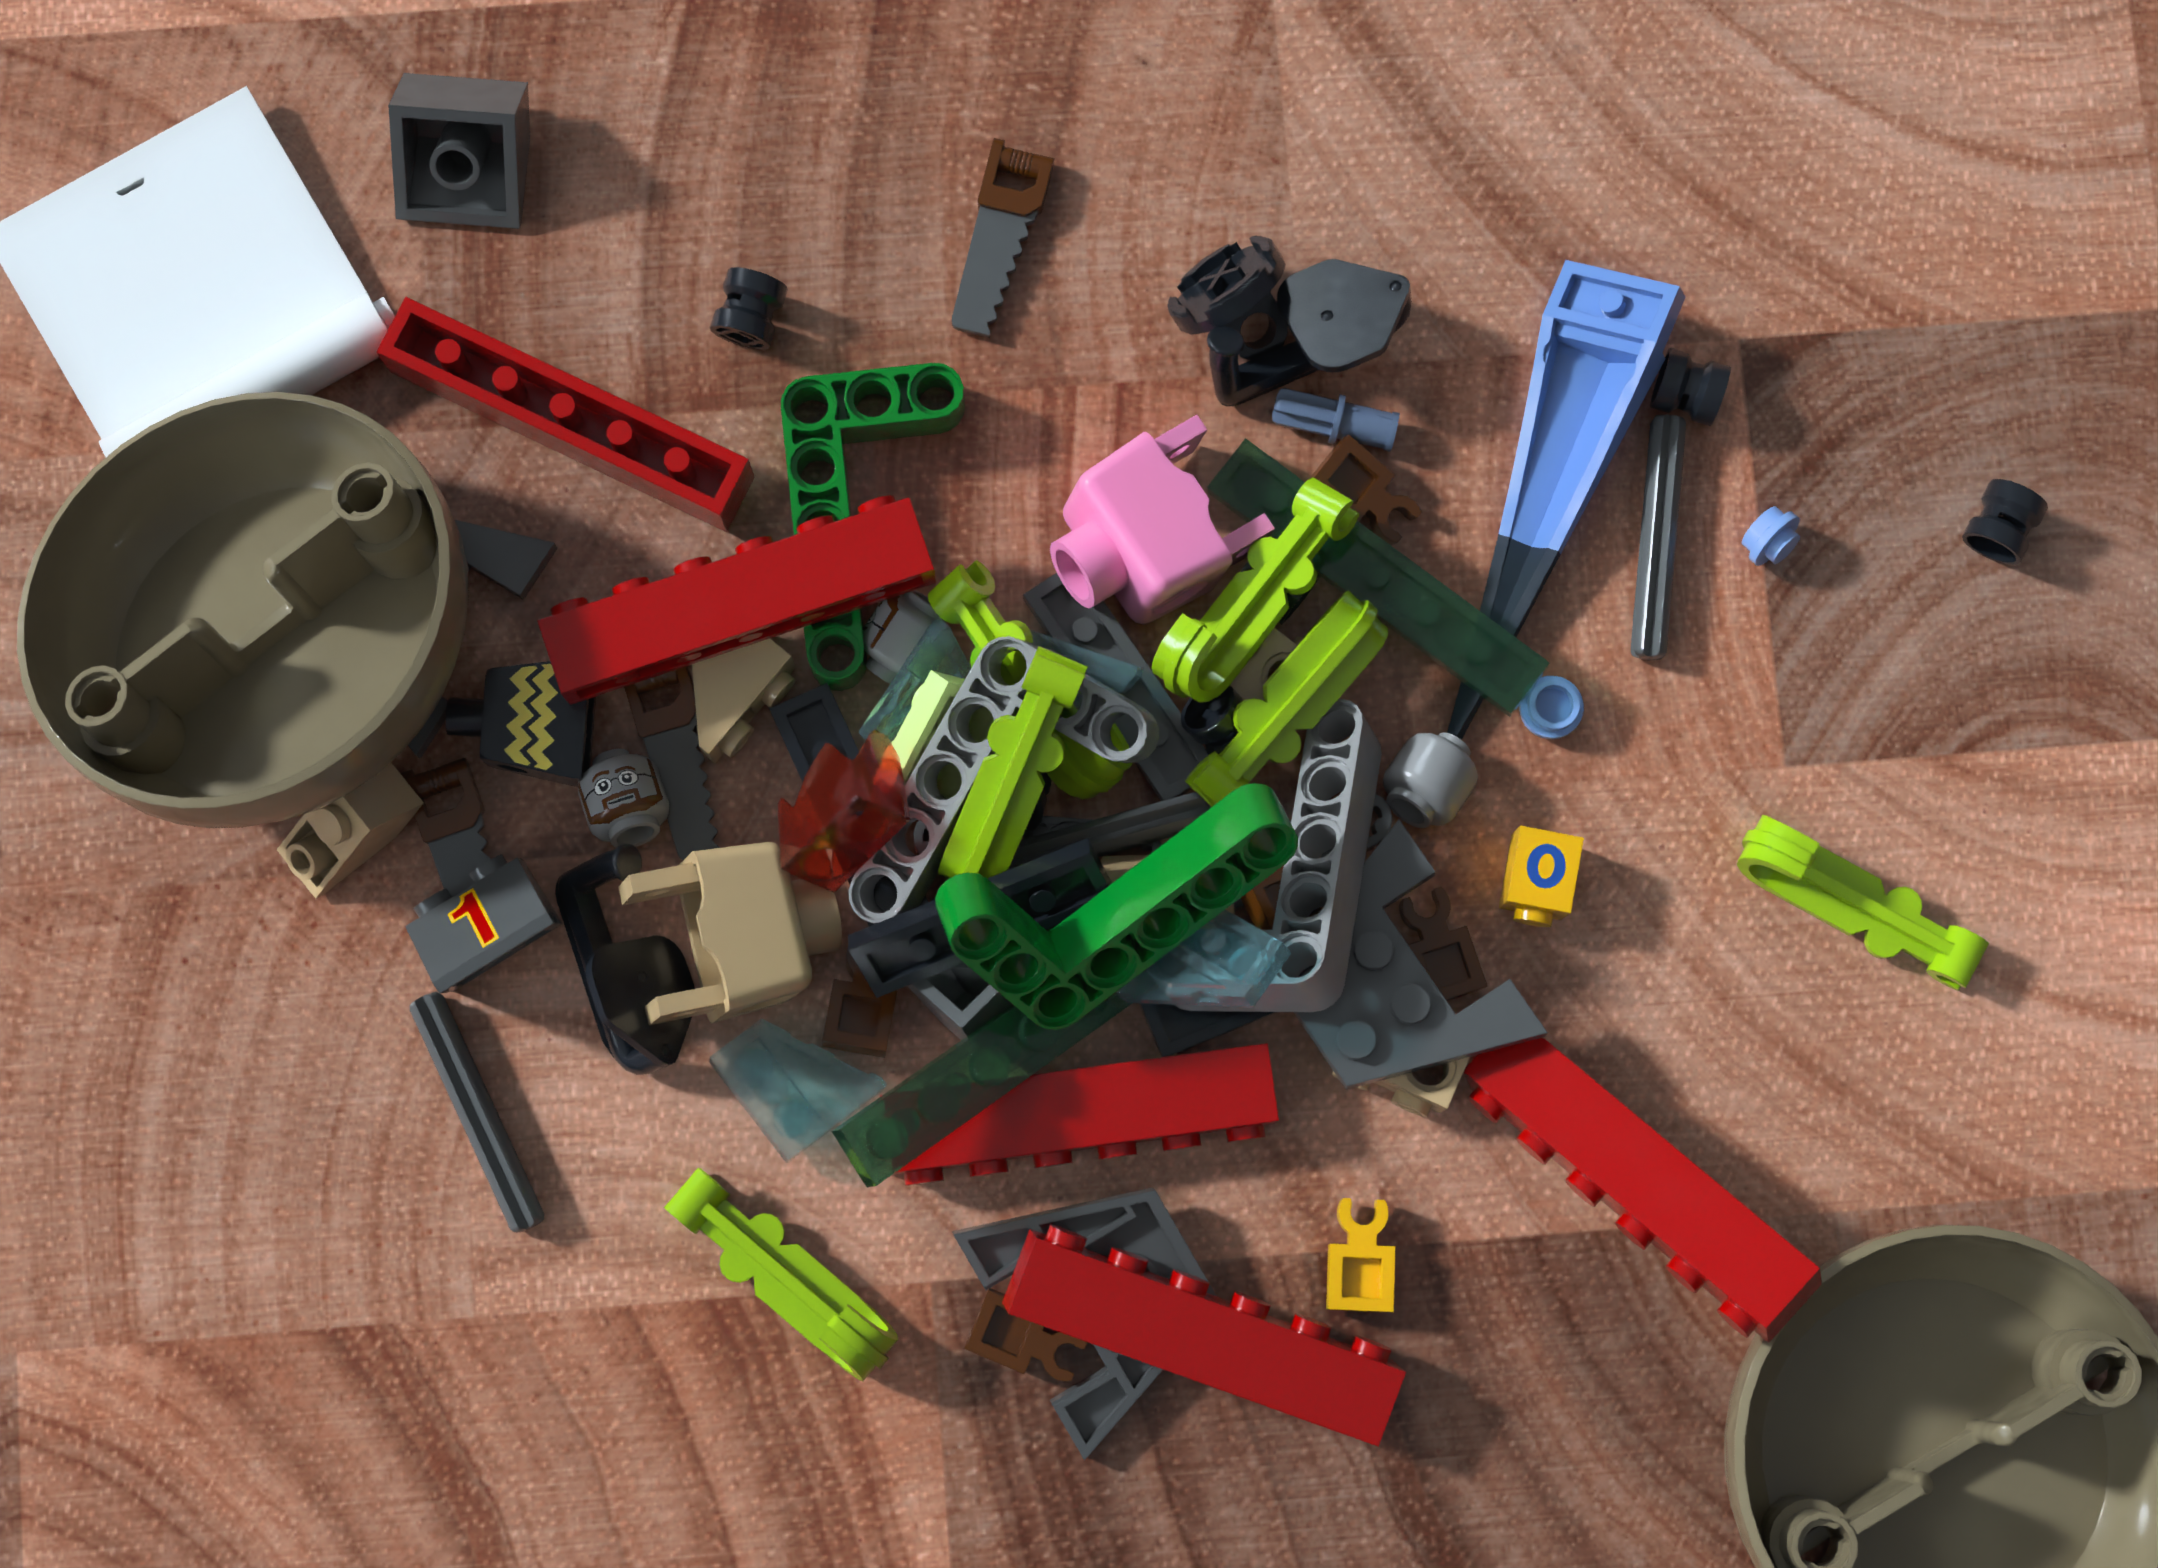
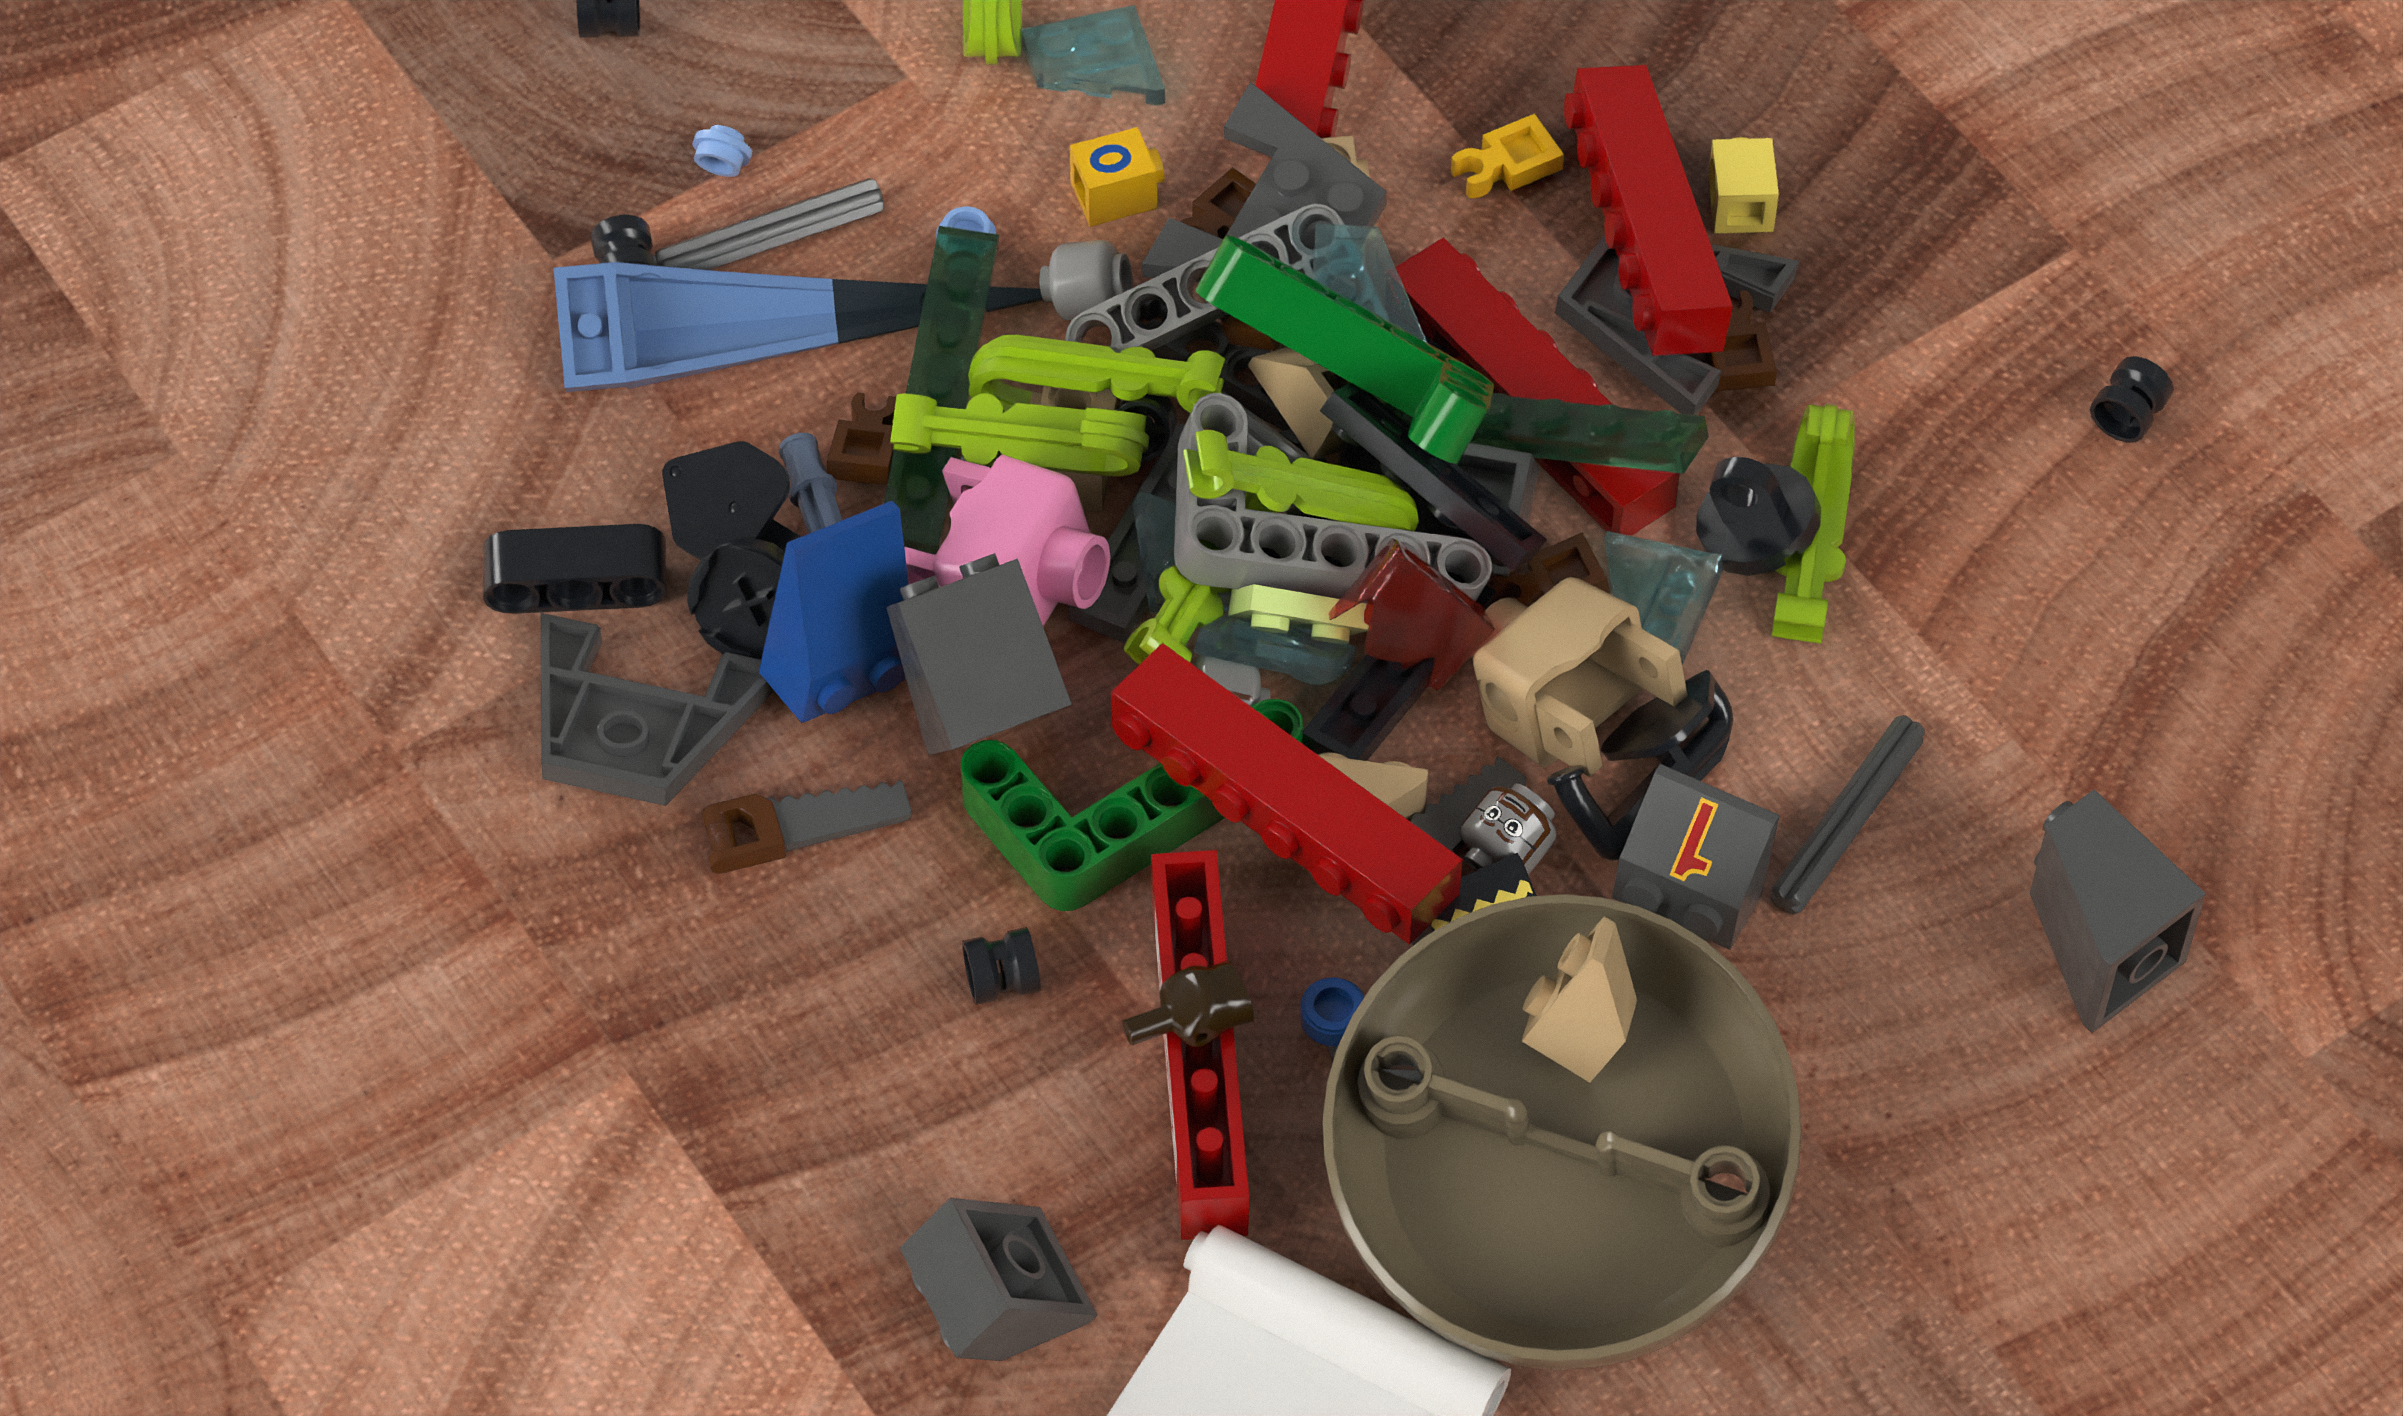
camera: 115 degrees left, 25 degrees down
none -> black beam [483,524,666,614]
none -> dark grey wing [540,613,774,806]
none -> blue slope [759,500,909,723]
none -> dark grey slope [886,553,1072,755]
none -> clear light blue wing [1022,5,1165,106]
none -> dark brown piece [1122,960,1254,1047]
none -> blue tile [1300,977,1365,1046]
none -> tan slope [1522,916,1637,1083]
none -> black tile [1696,457,1821,576]
none -> light yellow brick [1708,137,1779,233]
none -> dark grey slope [2030,789,2206,1033]

